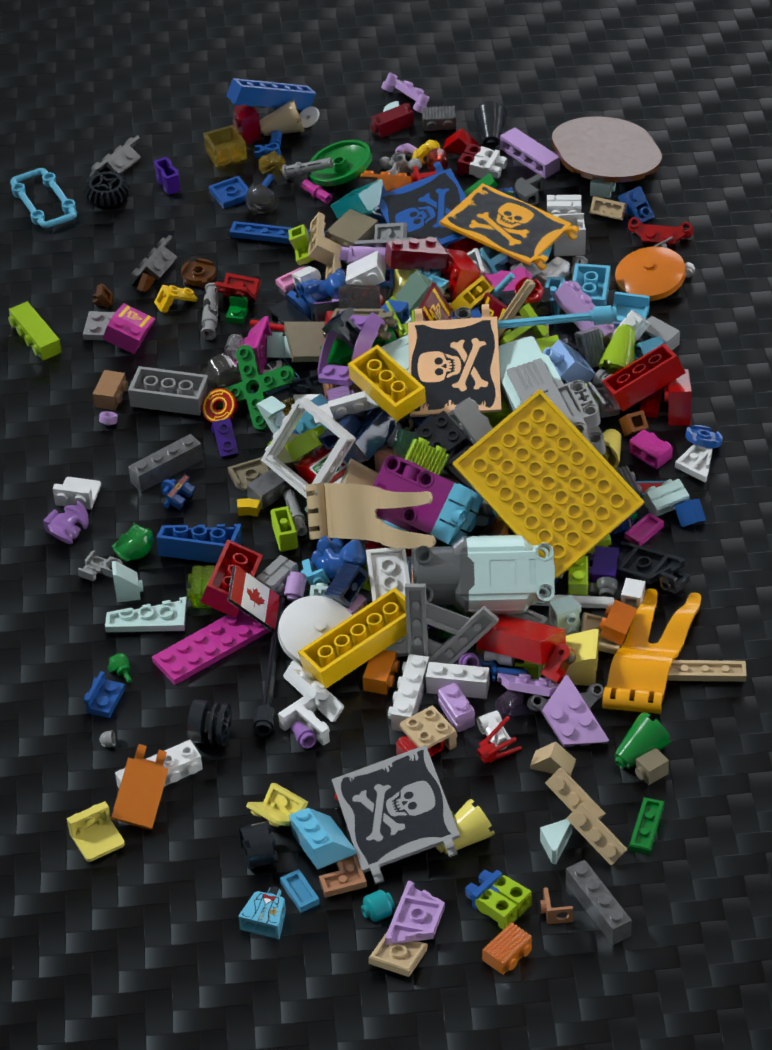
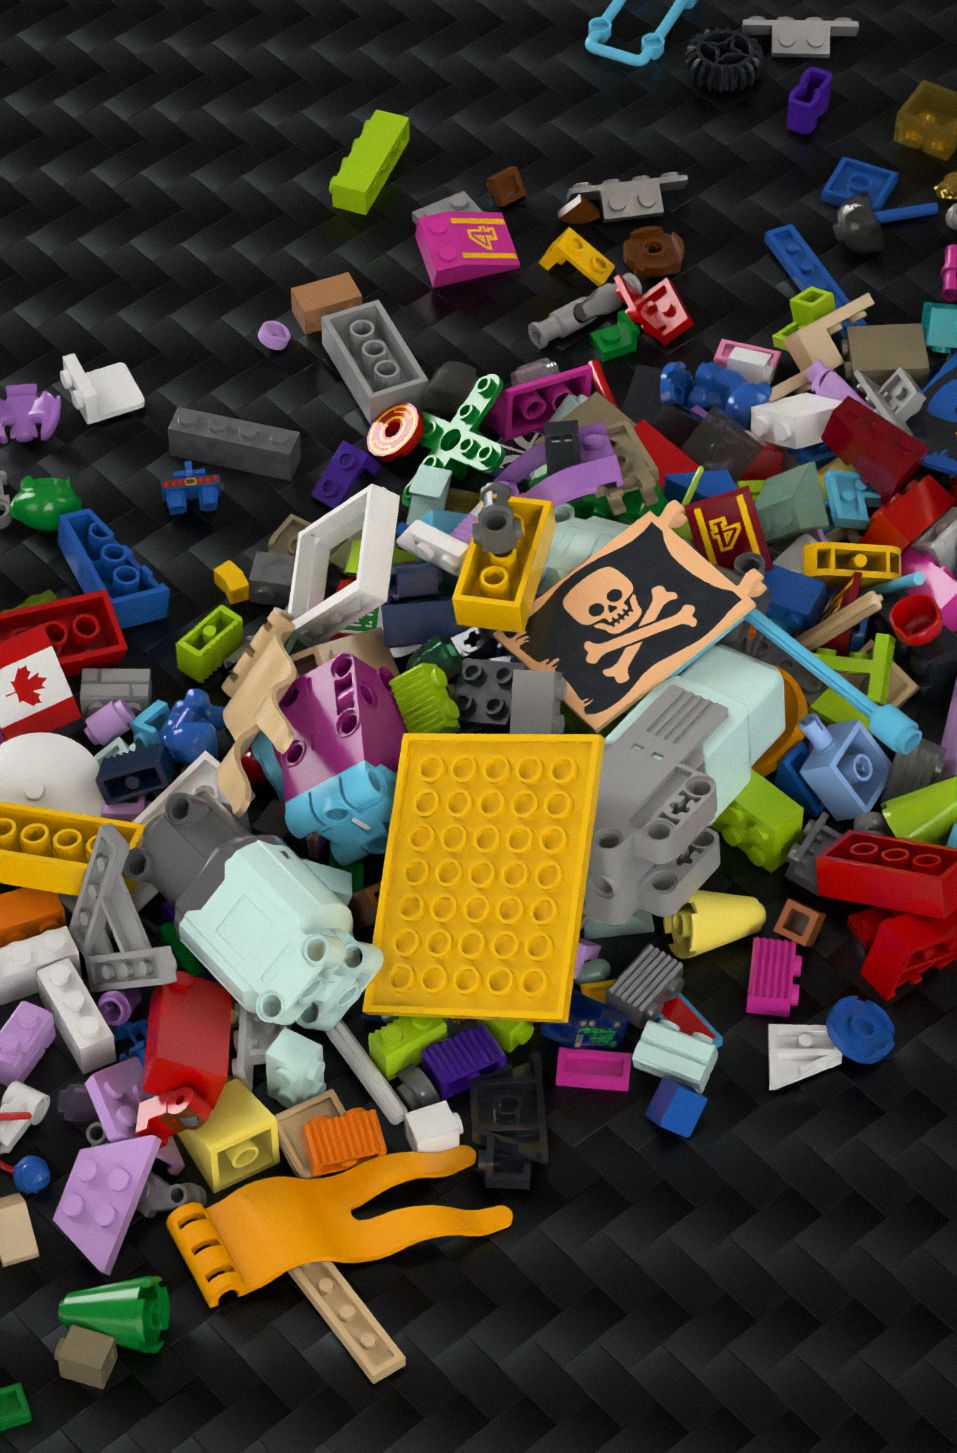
camera: 50 degrees right, 5 degrees up
none -> blue plate [13,1156,50,1194]
none -> dark grey connector [472,482,523,554]

